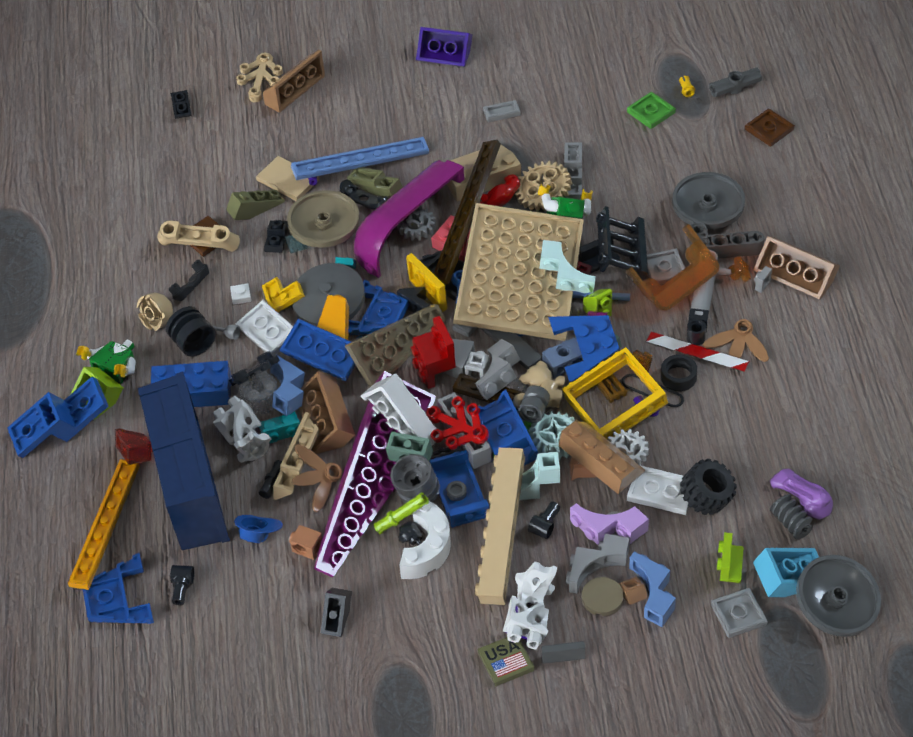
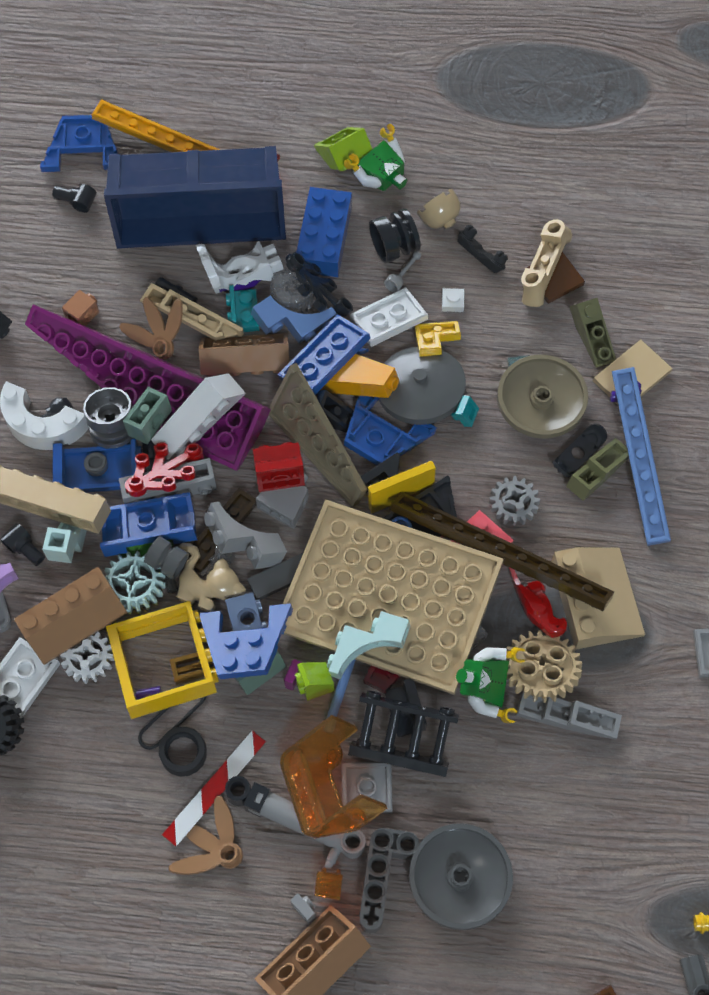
camera: 100 degrees right, 15 degrees up
blue bracket [7,377,109,458] -> none
blue piece [234,515,283,543] -> none
black slope [264,220,288,253] -> none
magenta panel [354,160,465,278] -> none
lime pin [374,492,429,534] -> none
white window [464,351,490,379] -> none
bright green tile [627,91,676,129] -> none
clear orange tile [628,350,653,373] -> none

